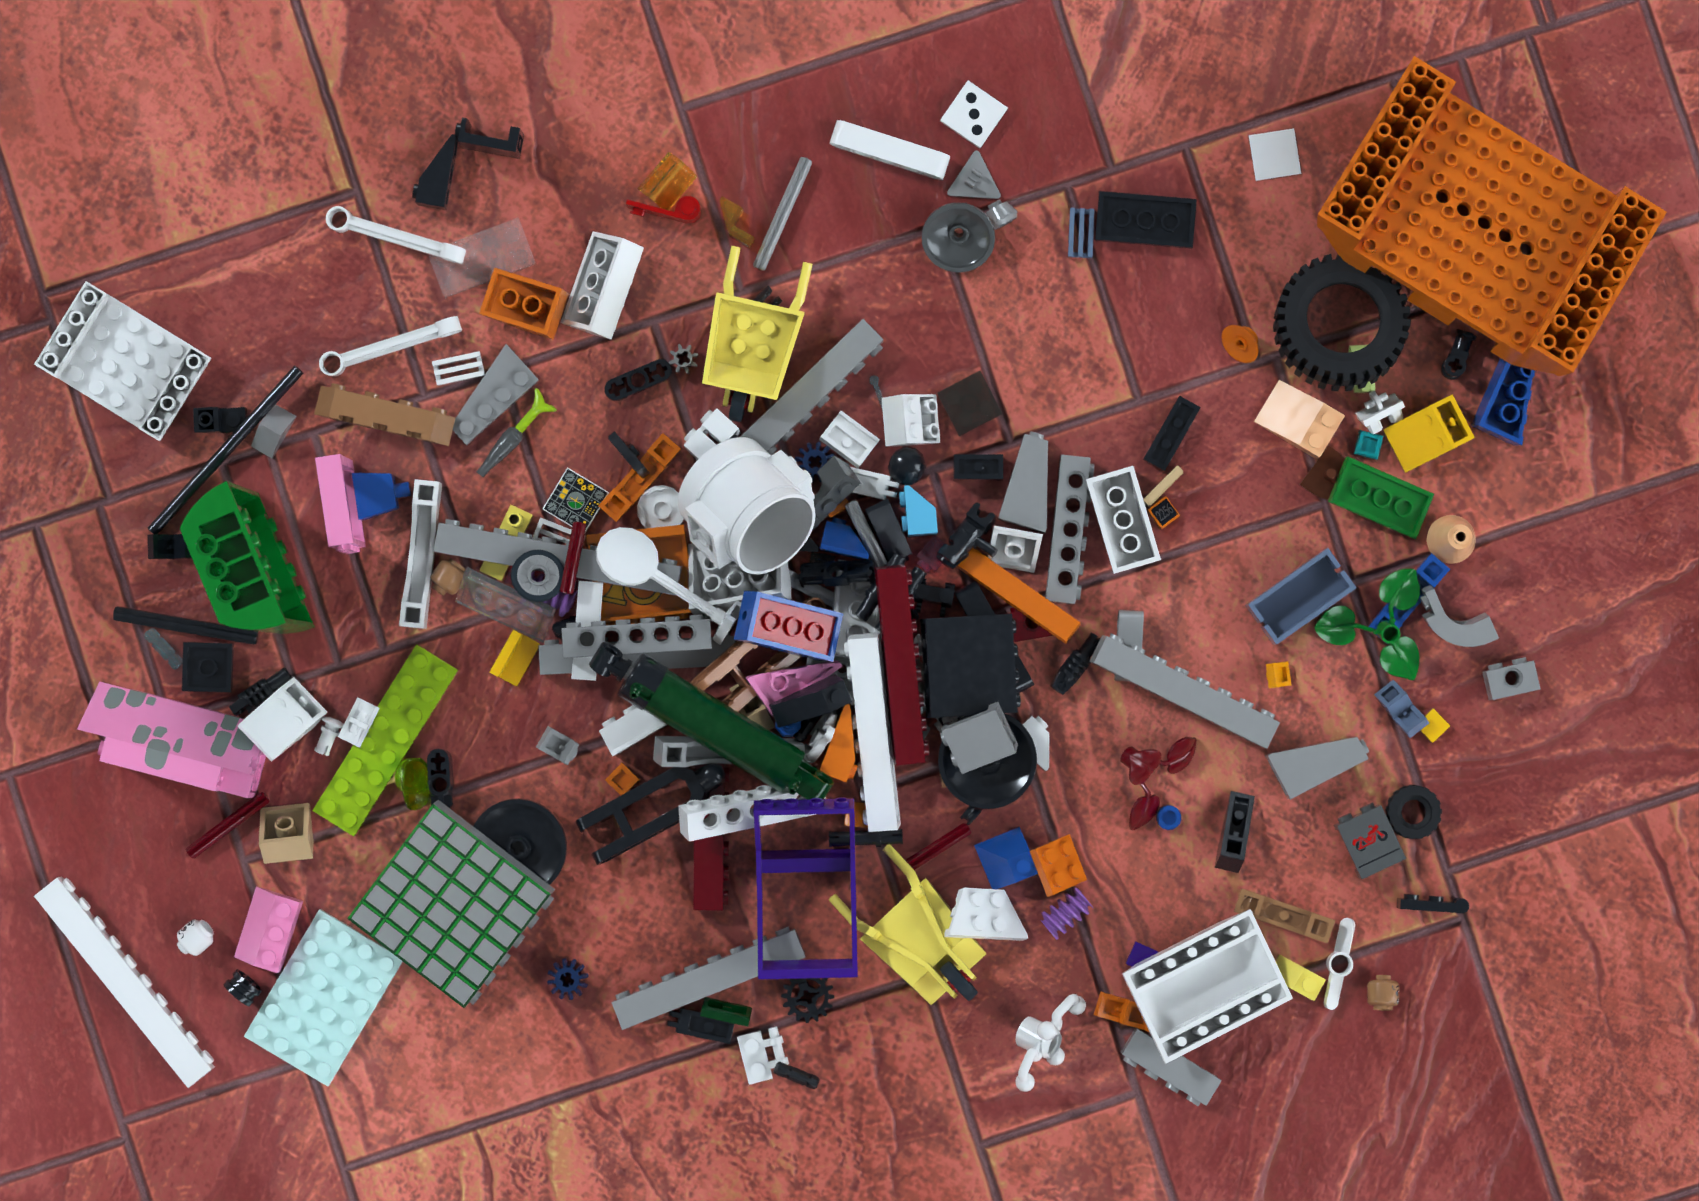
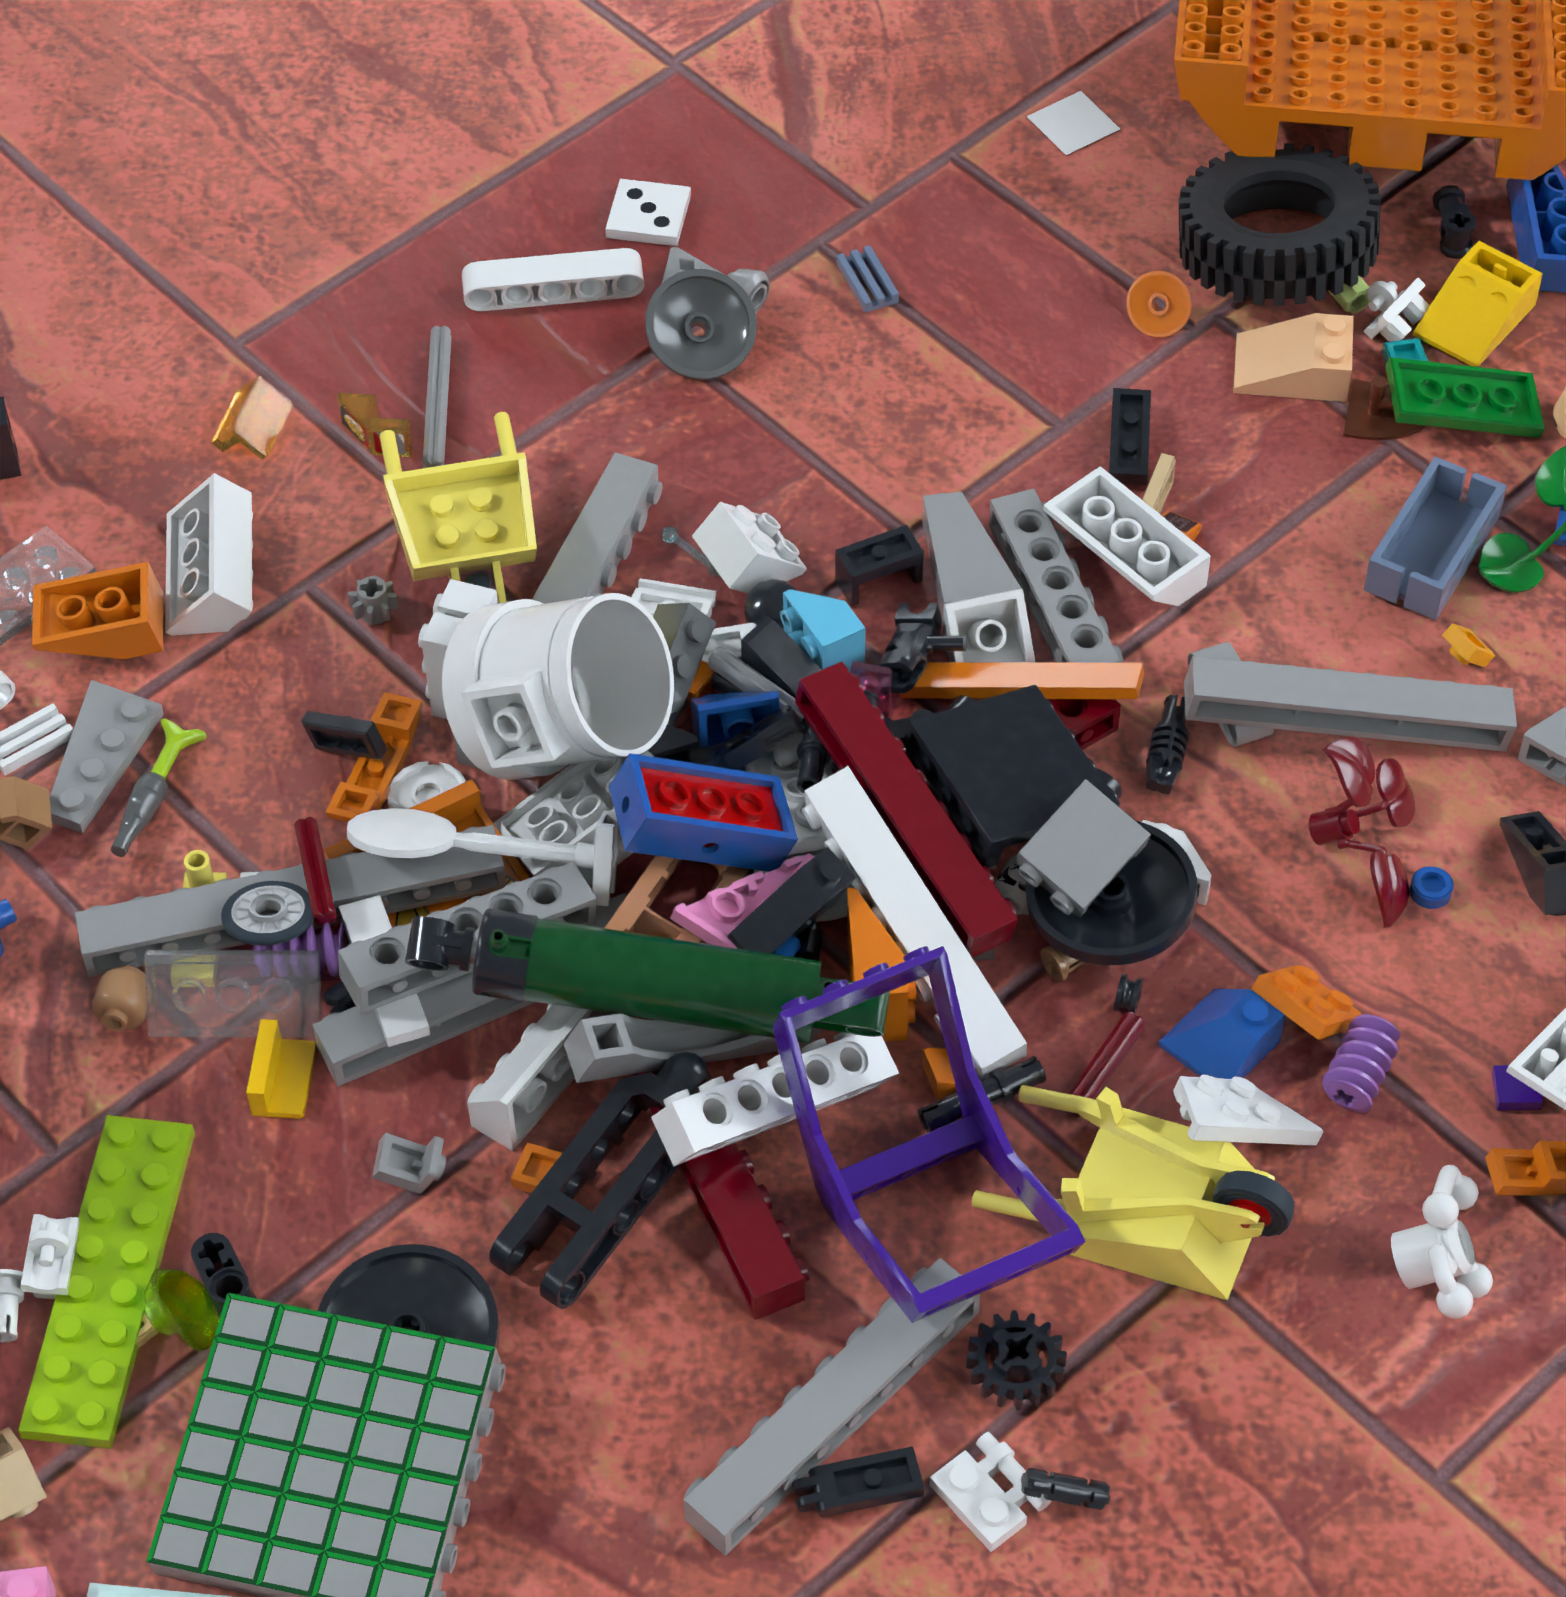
camera: 20 degrees left, 35 degrees down
white arch [399,479,442,629] -> none
tile [543,467,609,533] -> none
dark blue gear [547,958,589,1000] -> none
black beam [604,359,672,401] -> none
red door [626,196,701,224] -> none
dark green tile [700,997,752,1027] -> none
white tile [804,709,837,763] -> none
clear smoke plate [937,371,1003,437] -> none
black plate [1095,191,1197,249] -> none

